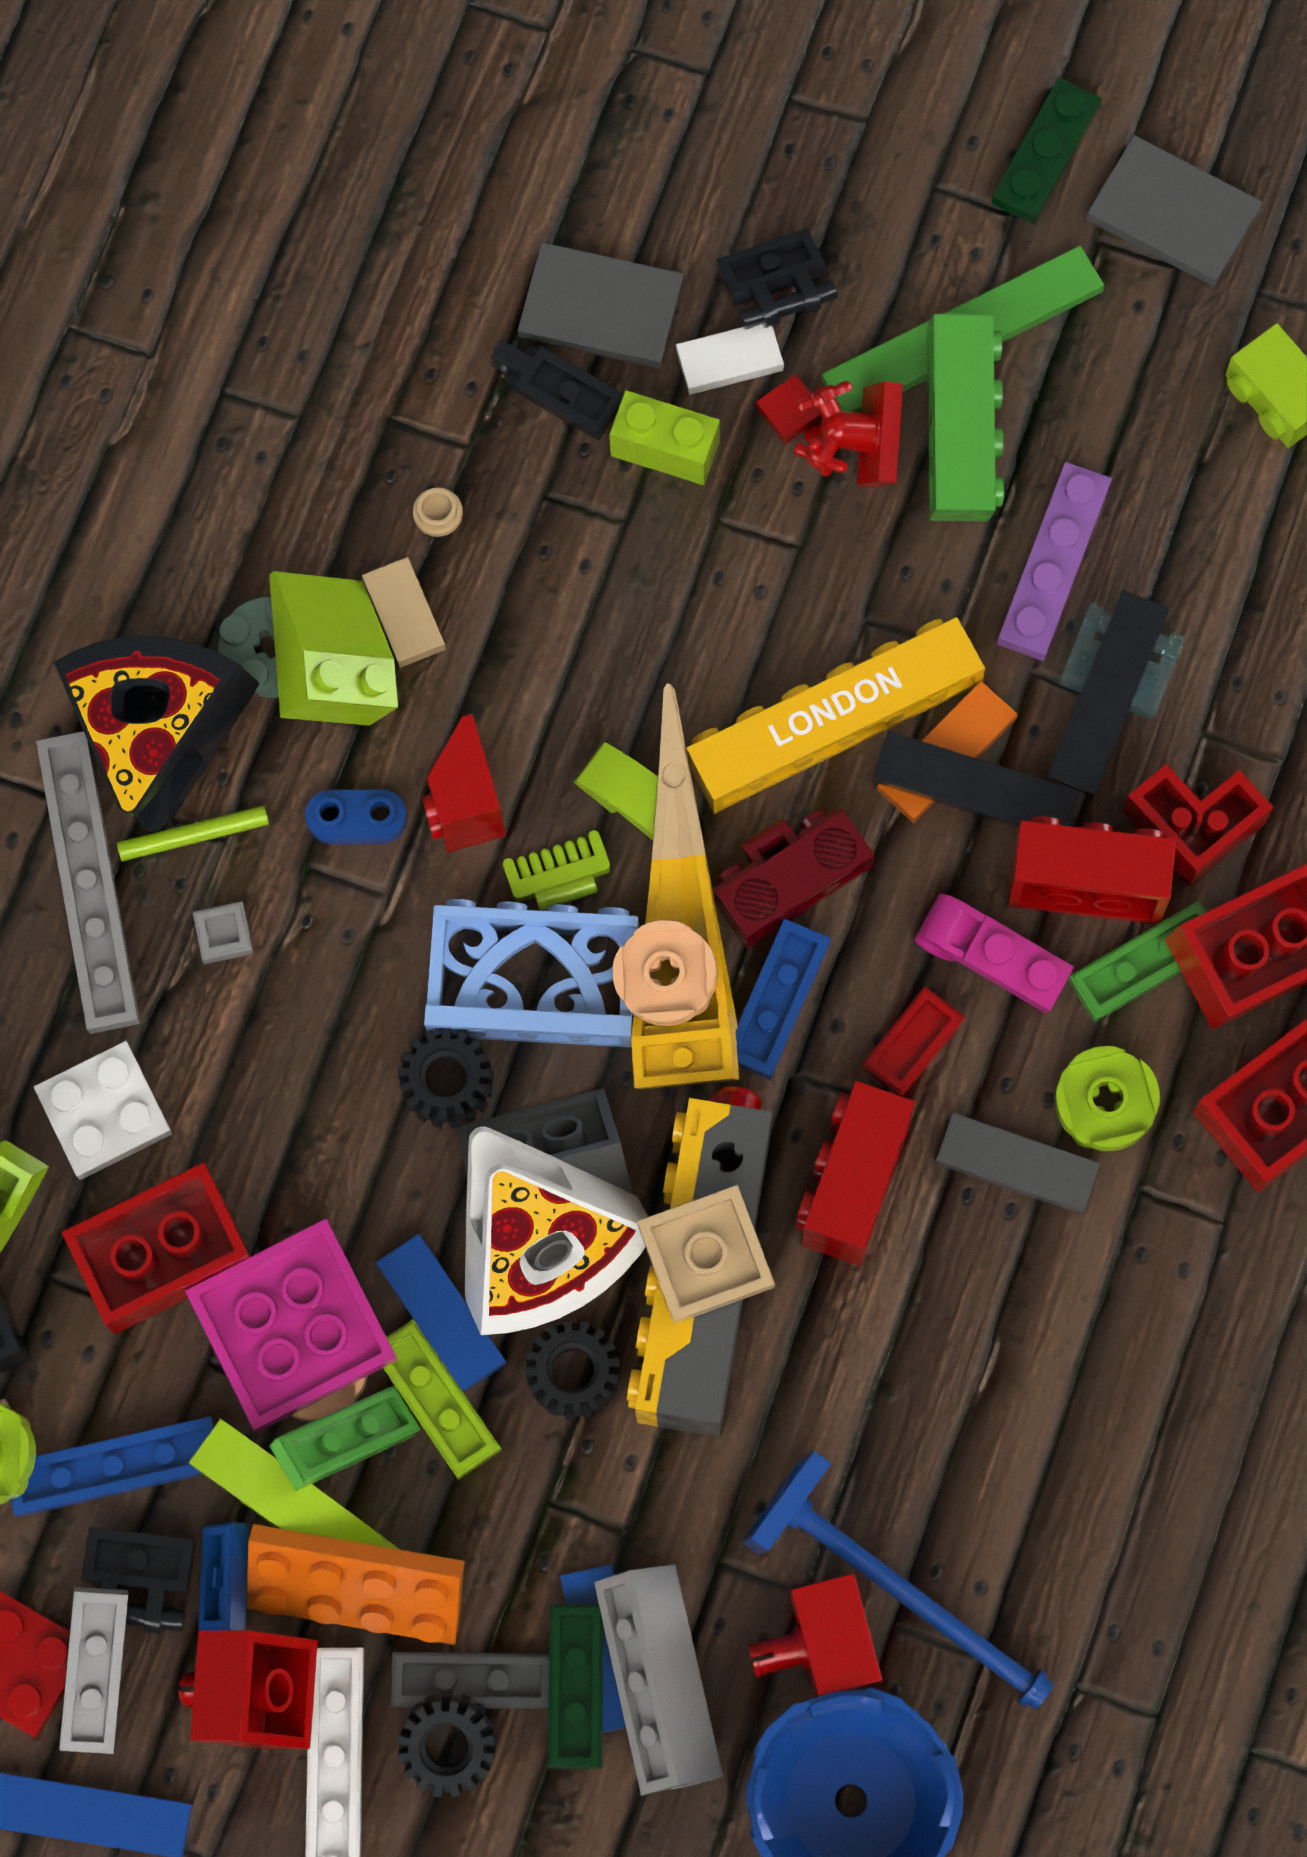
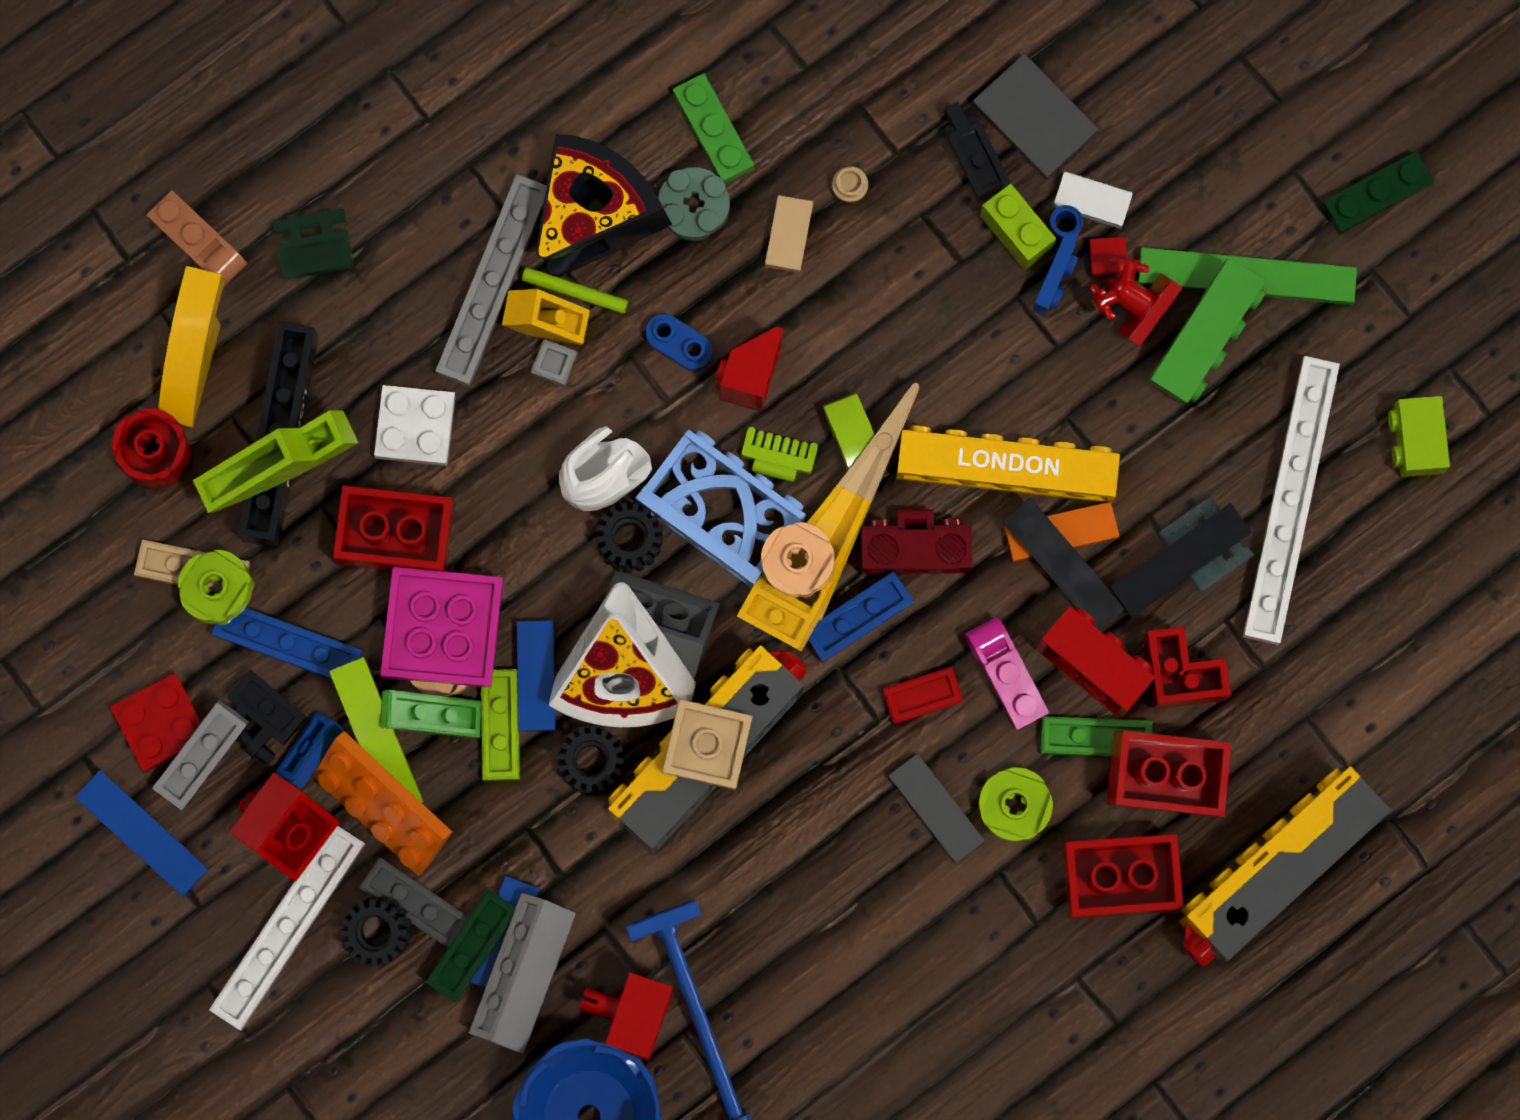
camera: 25 degrees right, 5 degrees up
lime slope [269,571,398,726] -> none
black plate [716,228,838,330] -> none
red brick [795,1081,915,1267] -> none
medium lavender plate [997,462,1112,661] -> none
dark grey tile [1086,135,1263,287] -> none
none -> yellow slope [502,289,590,345]
none -> white hair [559,426,652,511]
none -> bright green plate [672,73,754,184]
none -> blue plate [1032,205,1083,317]
none -> white plate [1243,356,1340,645]

